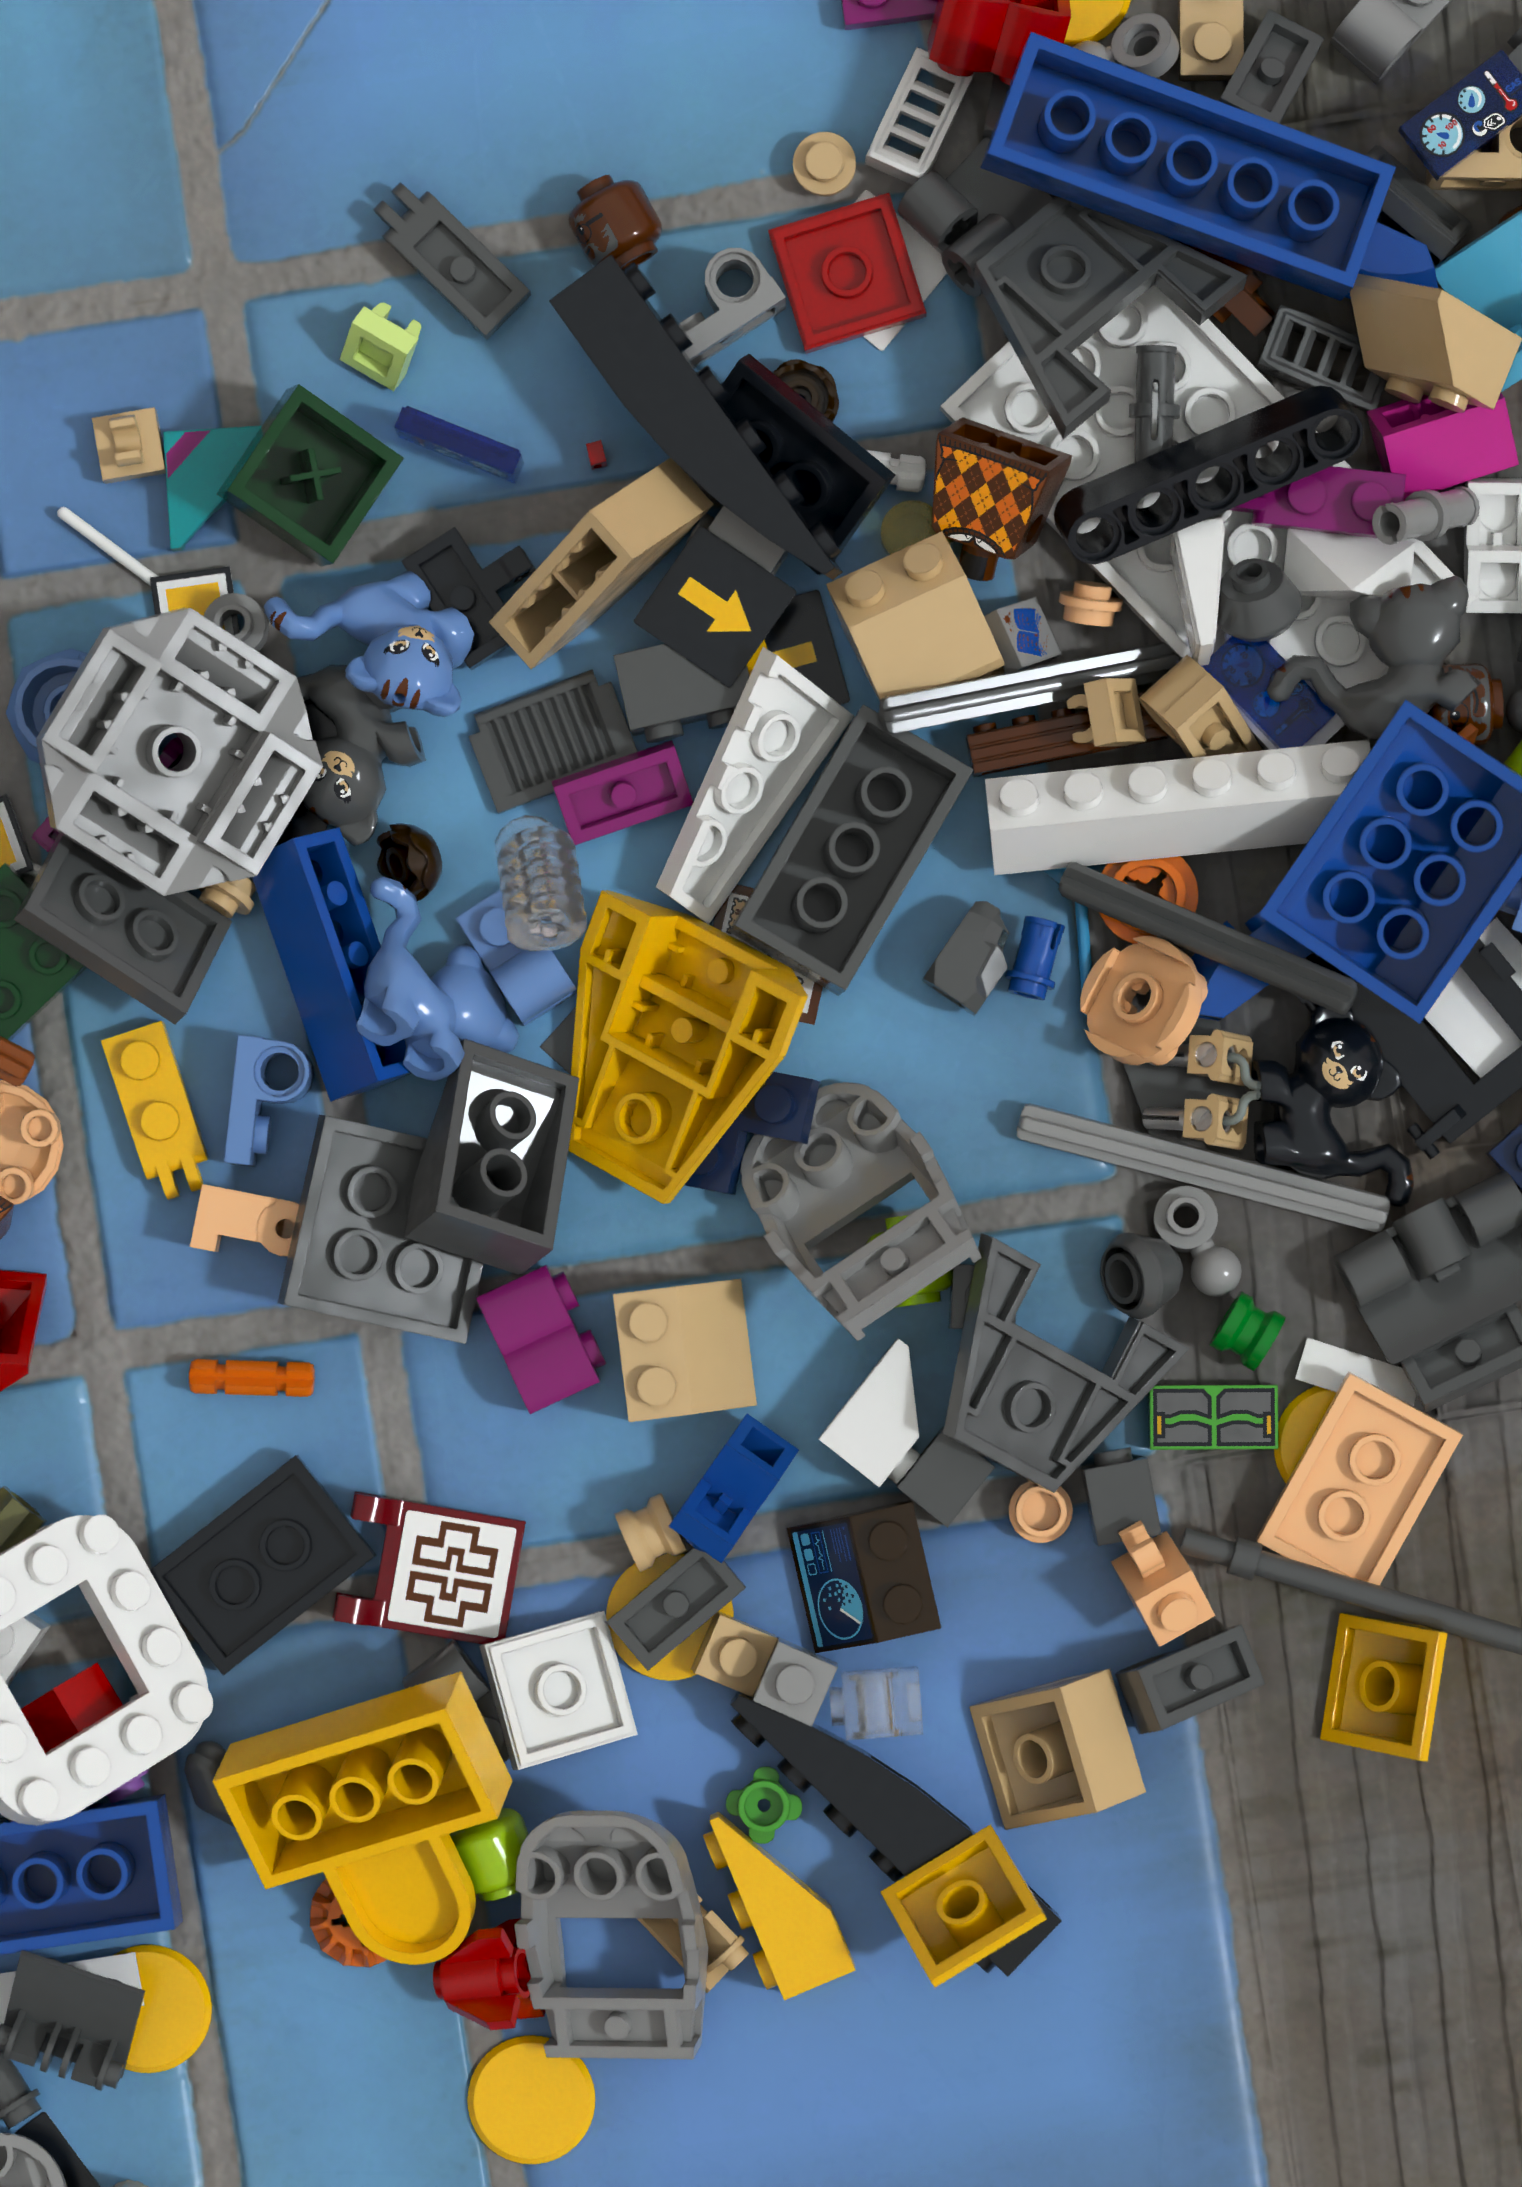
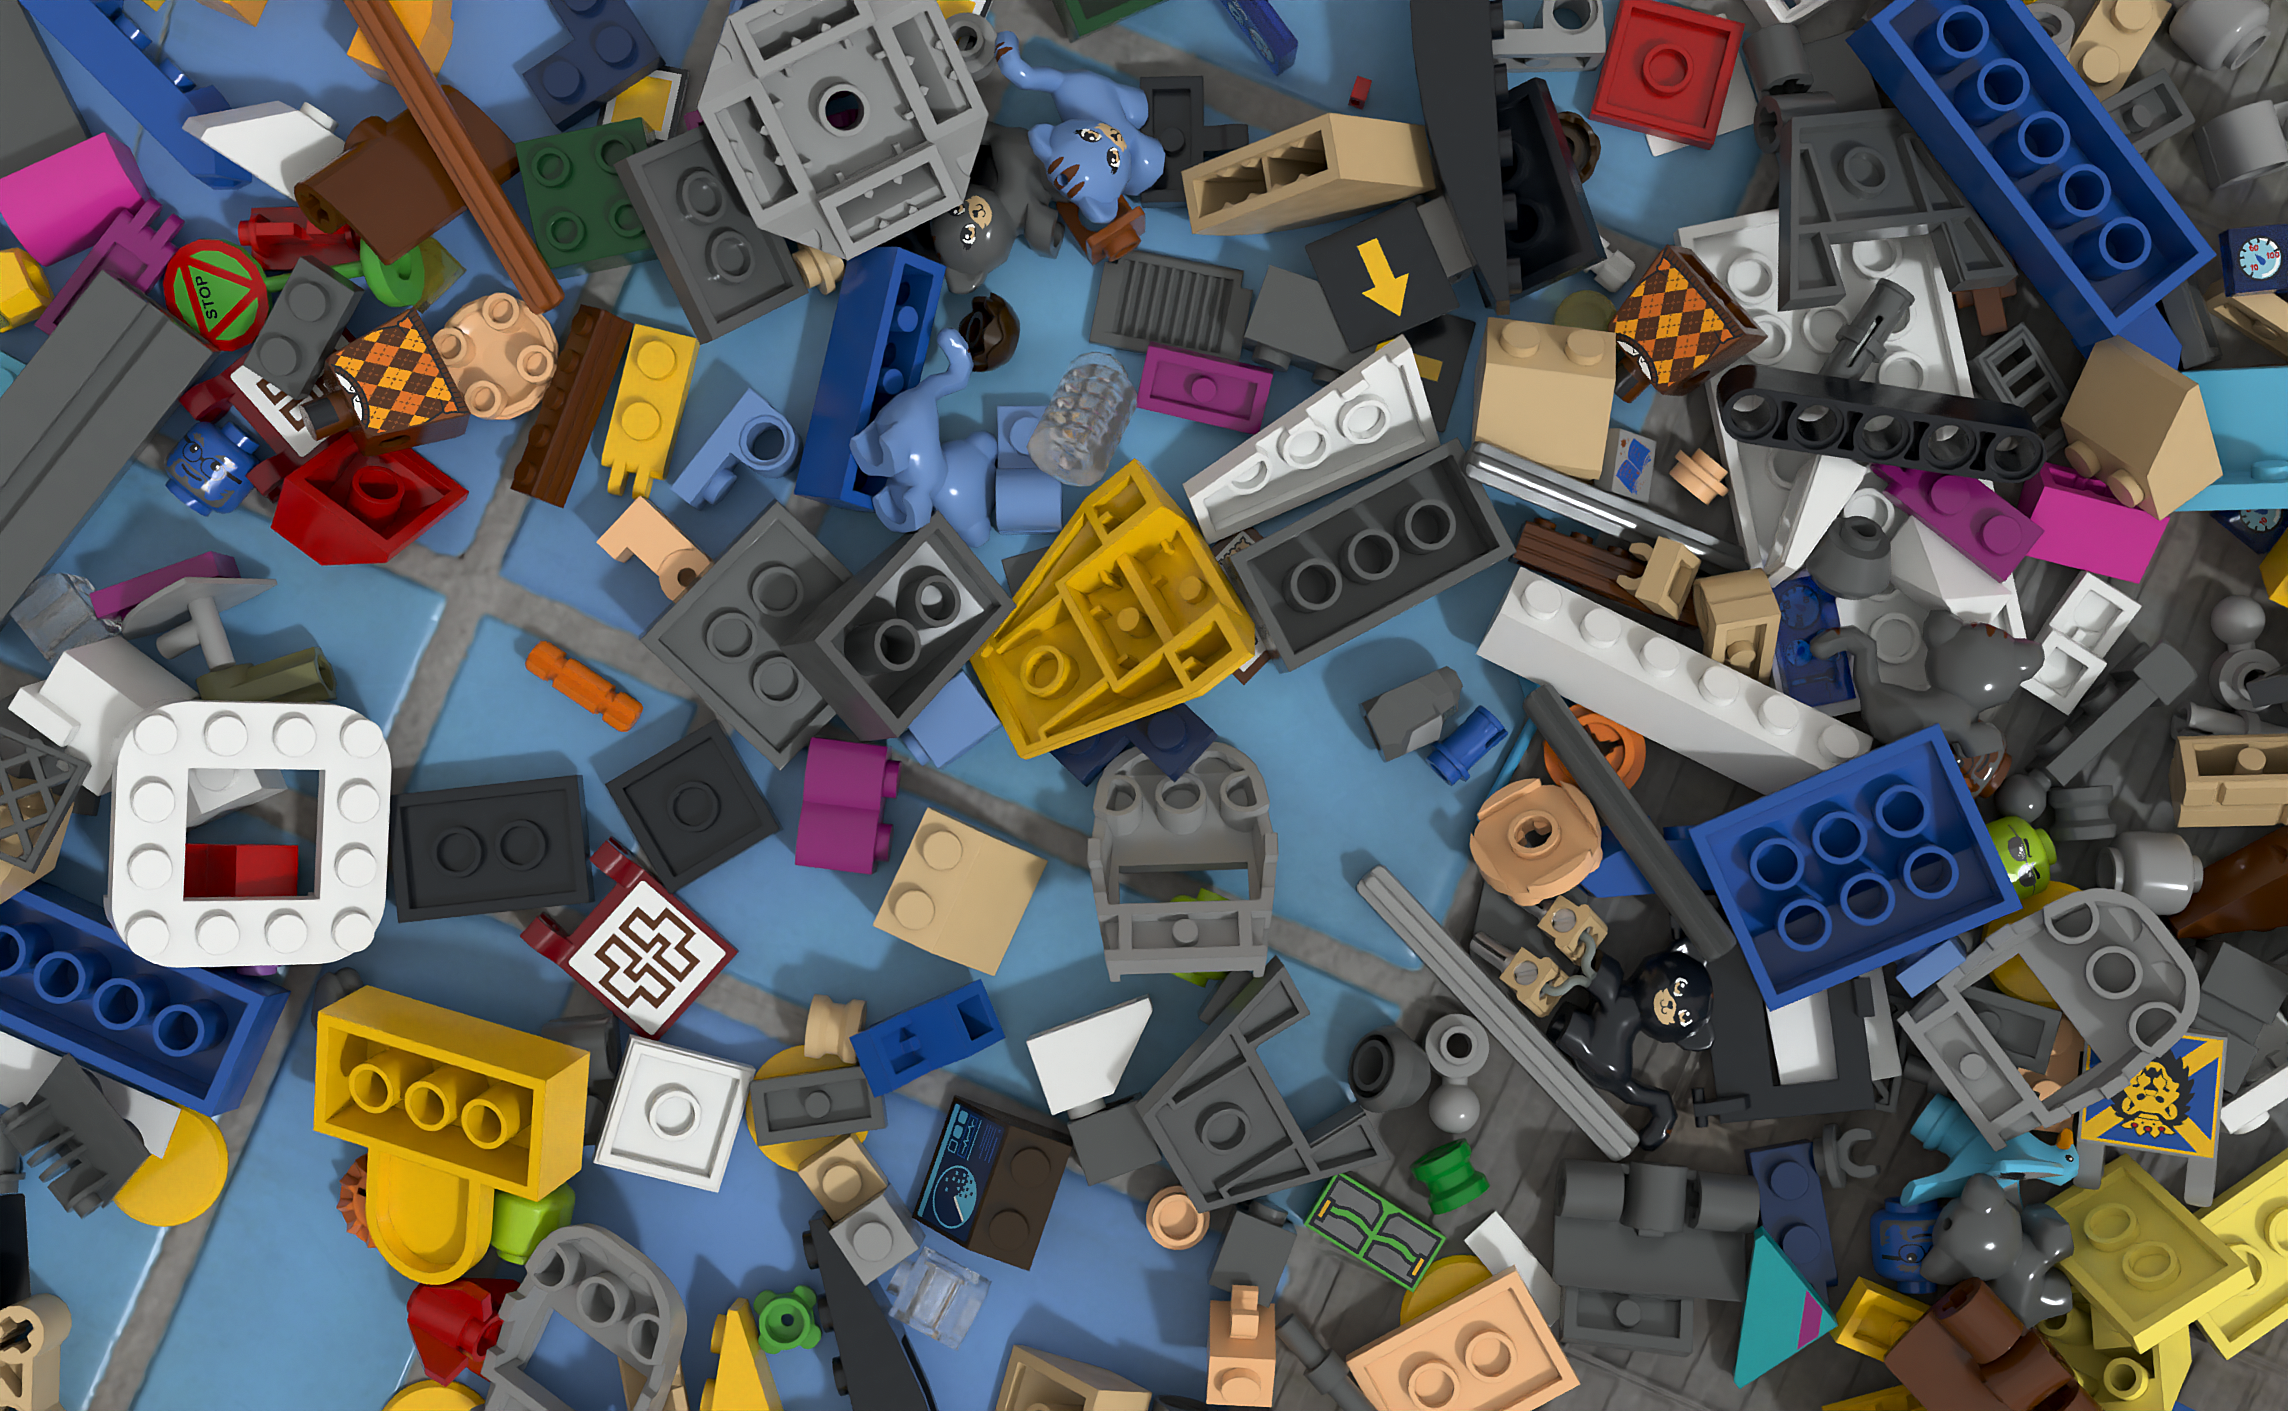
camera: 30 degrees right, 0 degrees up
light grey pin [1372,486,1480,545] -> none
none -> reddish brown piece [510,304,634,508]
none -> black plate [605,719,783,895]
none -> medium blue brick [900,671,1003,769]
none -> dark orange bracket [1056,194,1145,266]

